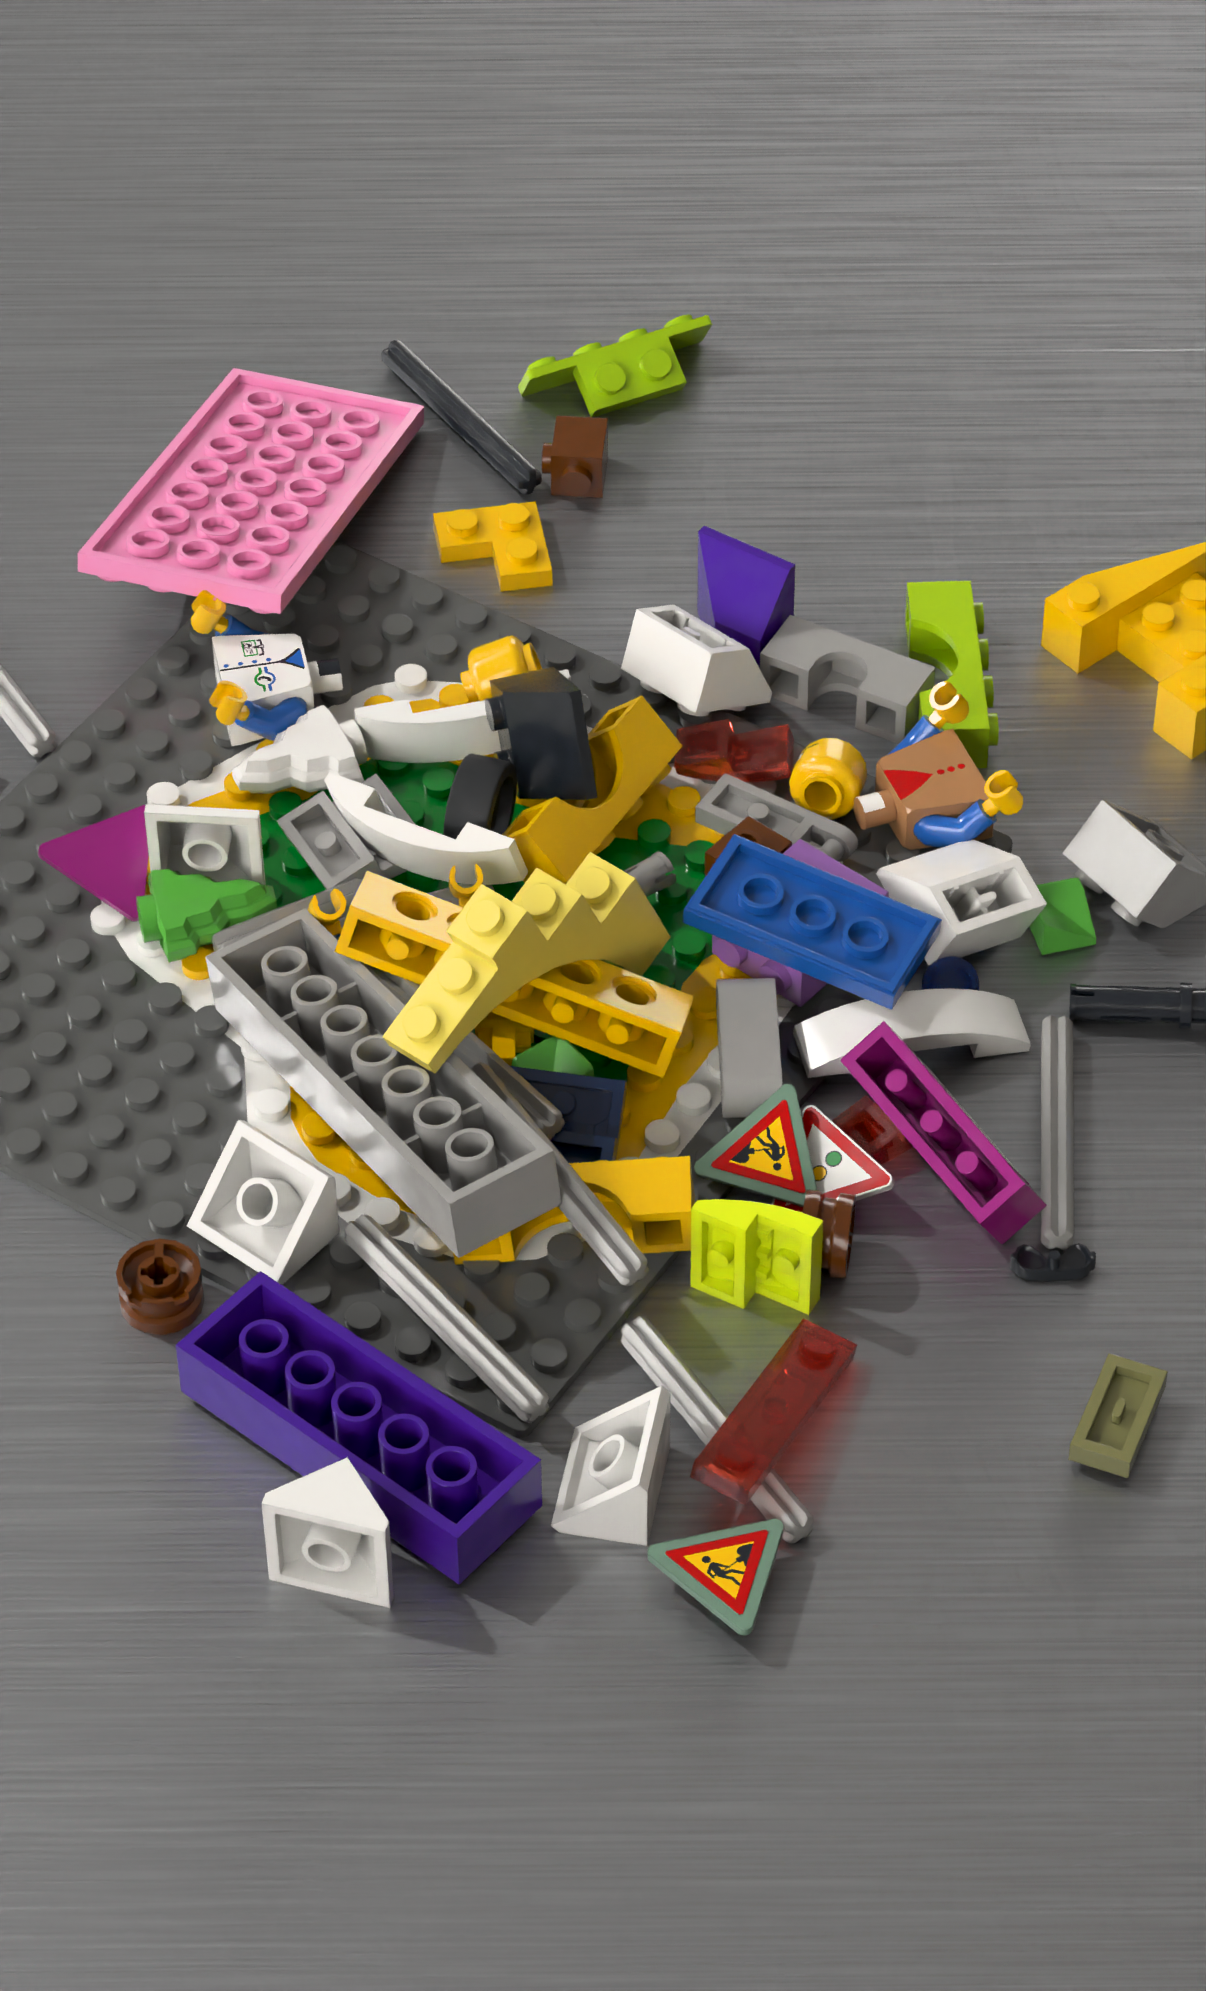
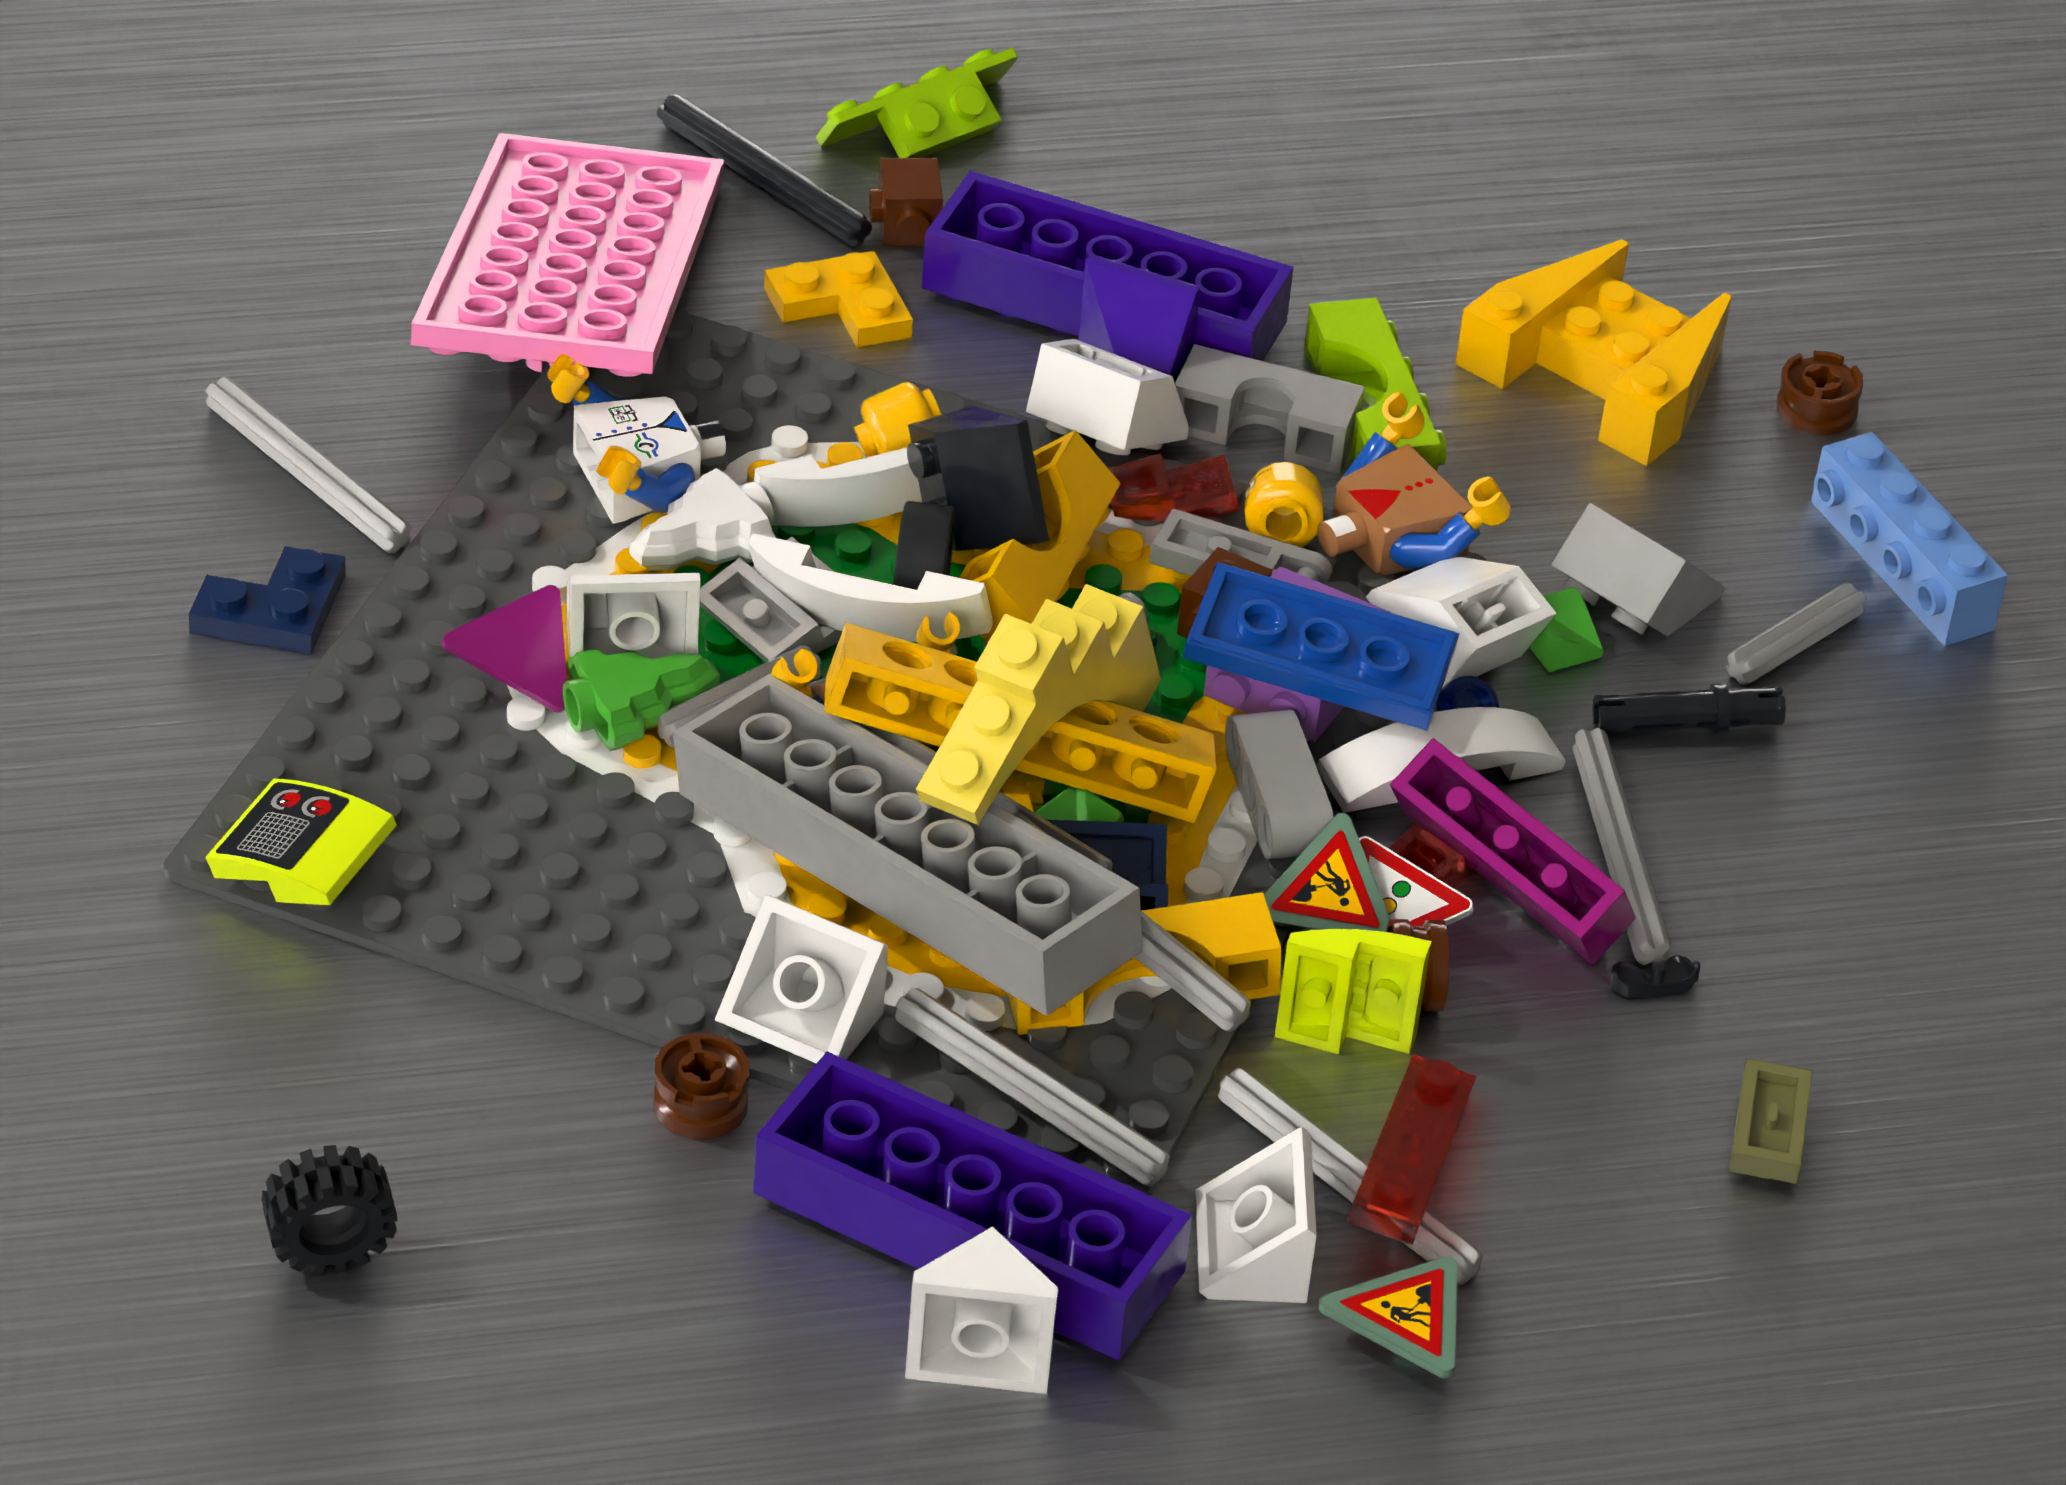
camera: 15 degrees left, 5 degrees down
none -> dark purple brick [921,171,1294,361]

